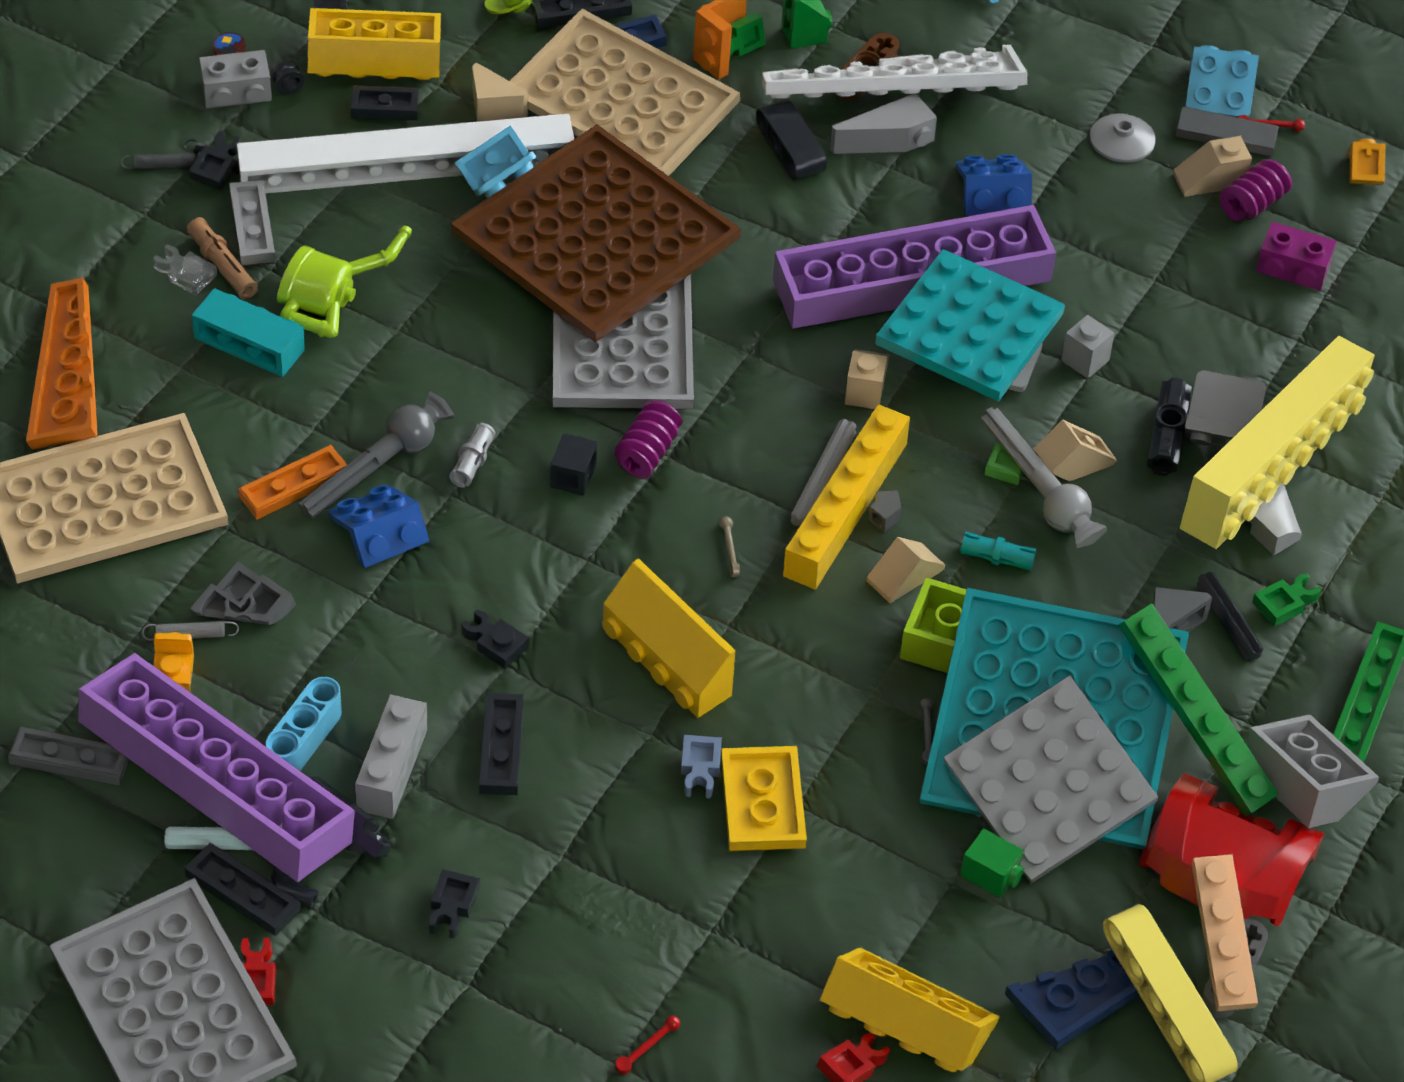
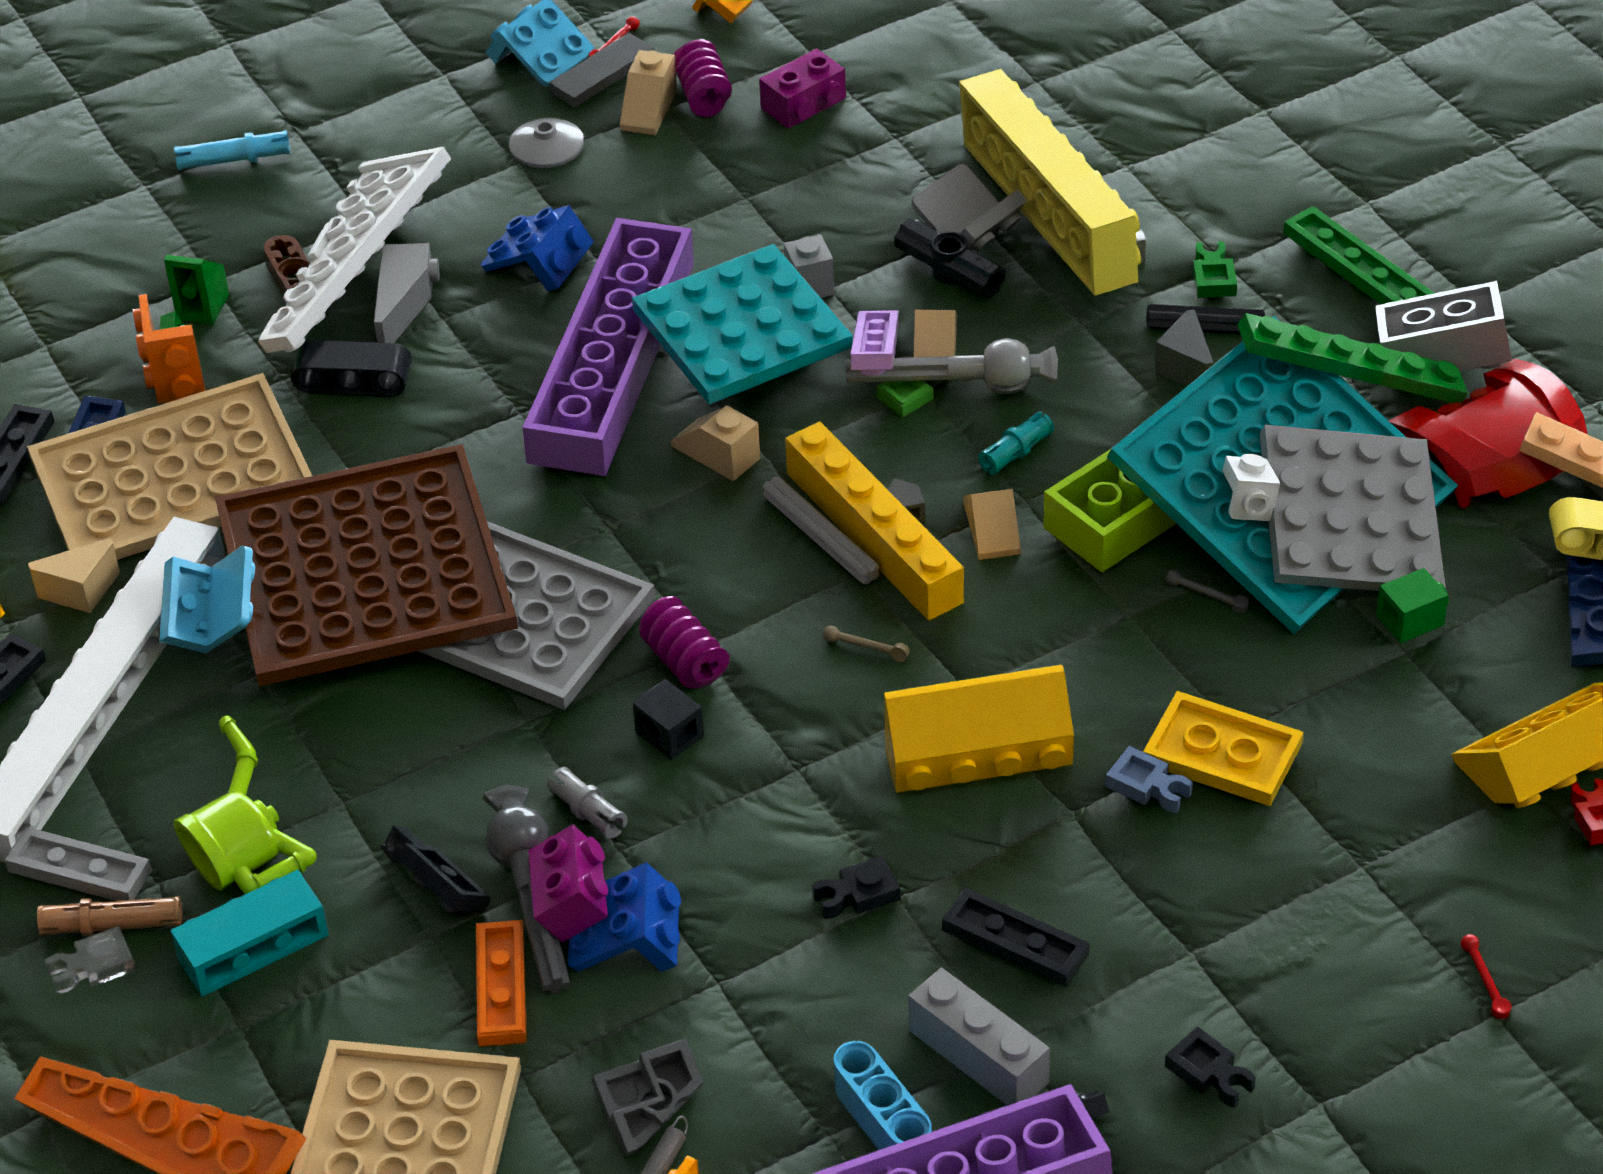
camera: 55 degrees left, 5 degrees down
none -> black hinge [381,825,491,915]
none -> magenta brick [528,825,608,943]
none -> lavender plate [851,310,899,376]
none -> white bracket [1222,454,1280,521]

